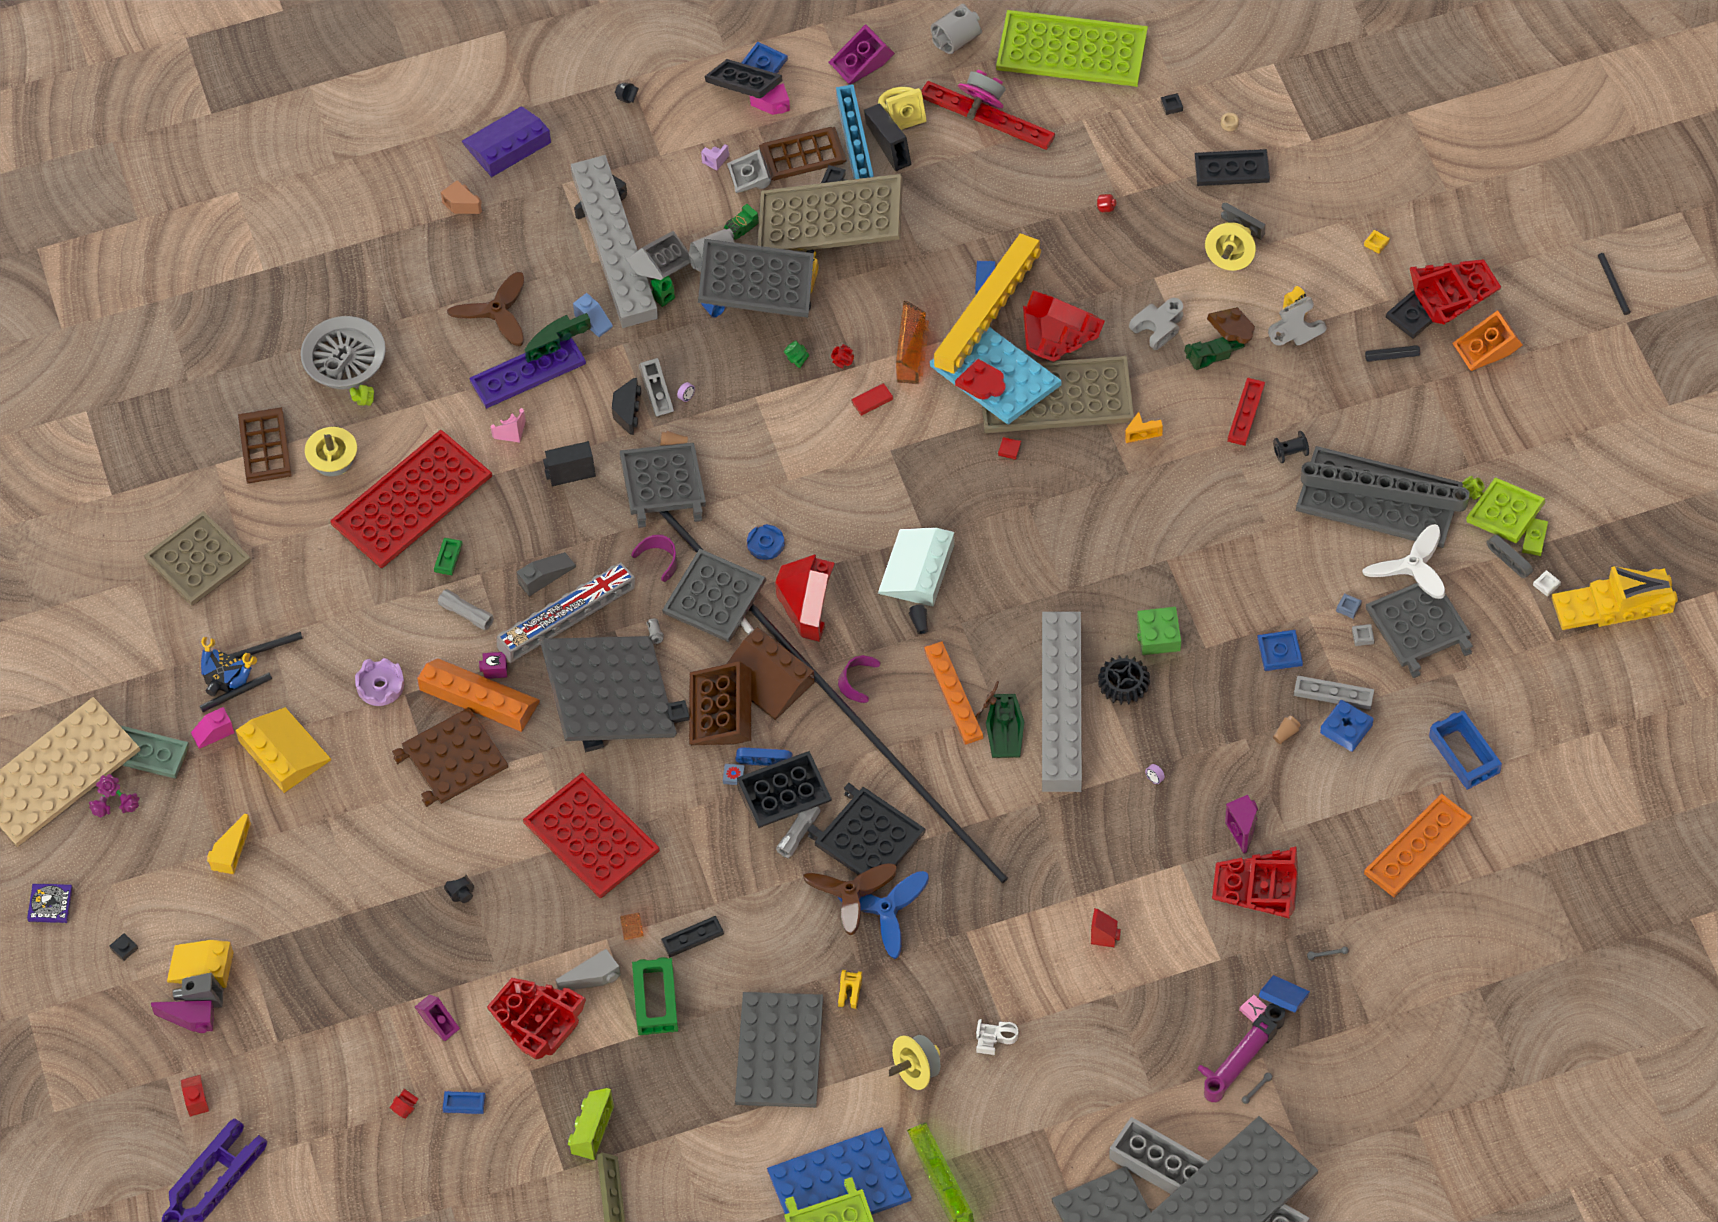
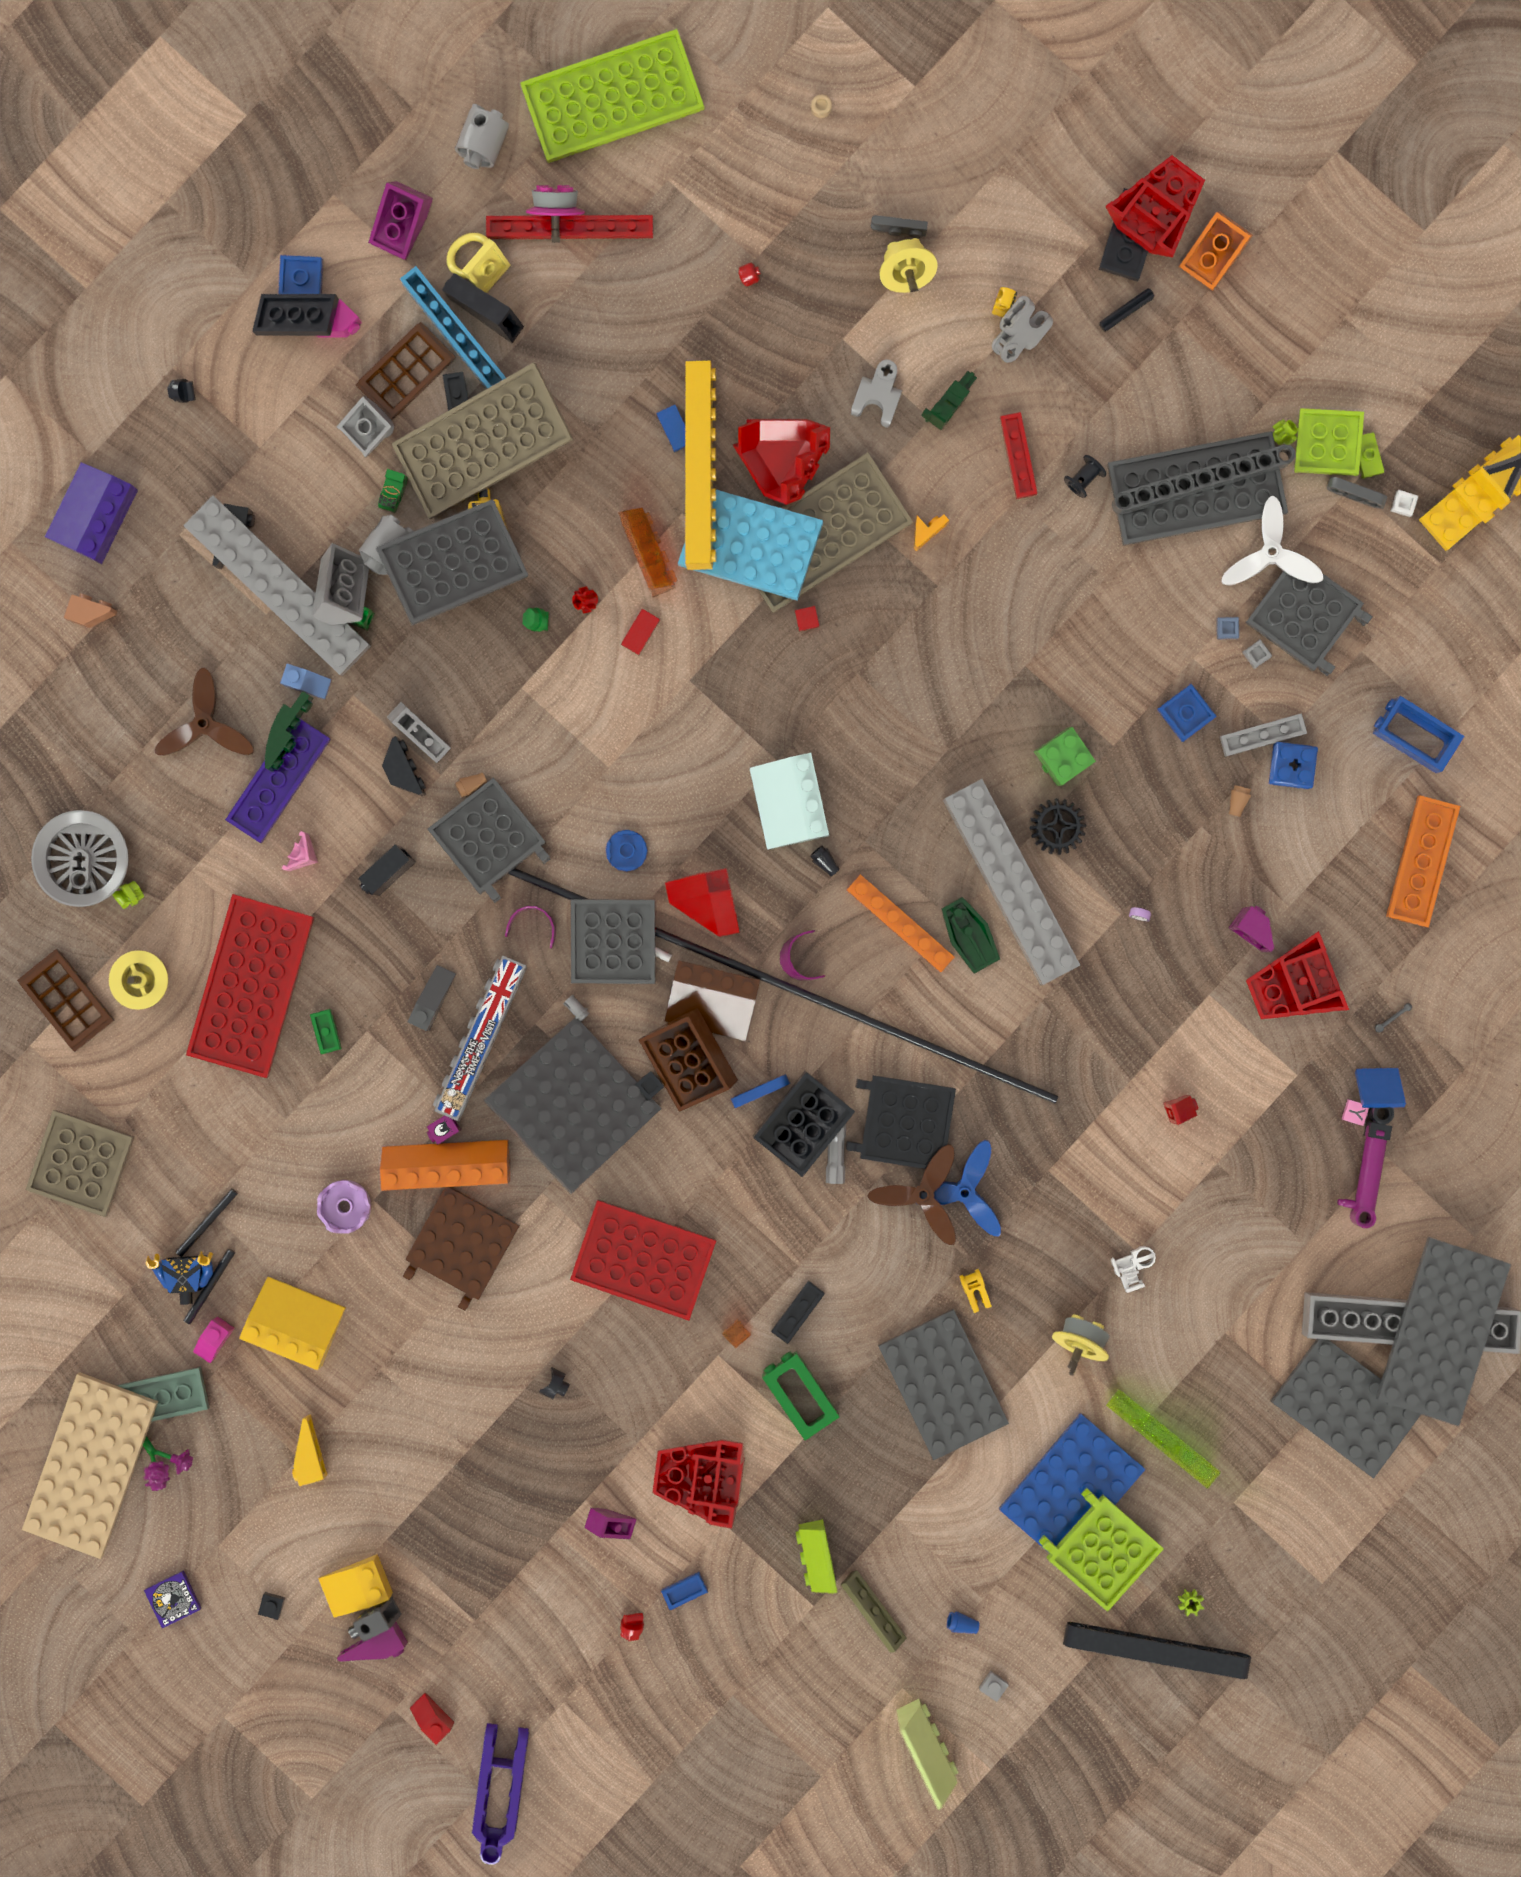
camera: 30 degrees left, 30 degrees up
light grey axle [438,589,494,630] -> none
light grey slope [556,949,620,990] -> none
tile [677,382,695,402] -> none
lavender panel [701,144,729,170] -> none
sand blue tile [723,764,745,785] -> none
red plate [955,359,1006,399] -> none
reddish brown piece [975,681,999,718] -> none
black plate [1160,93,1183,115] -> none
black plate [1194,149,1270,186] -> none
reddish brown plate [1207,307,1255,344] -> none
dark grey hinge [1242,1073,1272,1104] -> none
yellow tile [1364,230,1390,254] -> none
black bar [1598,253,1631,315] -> none

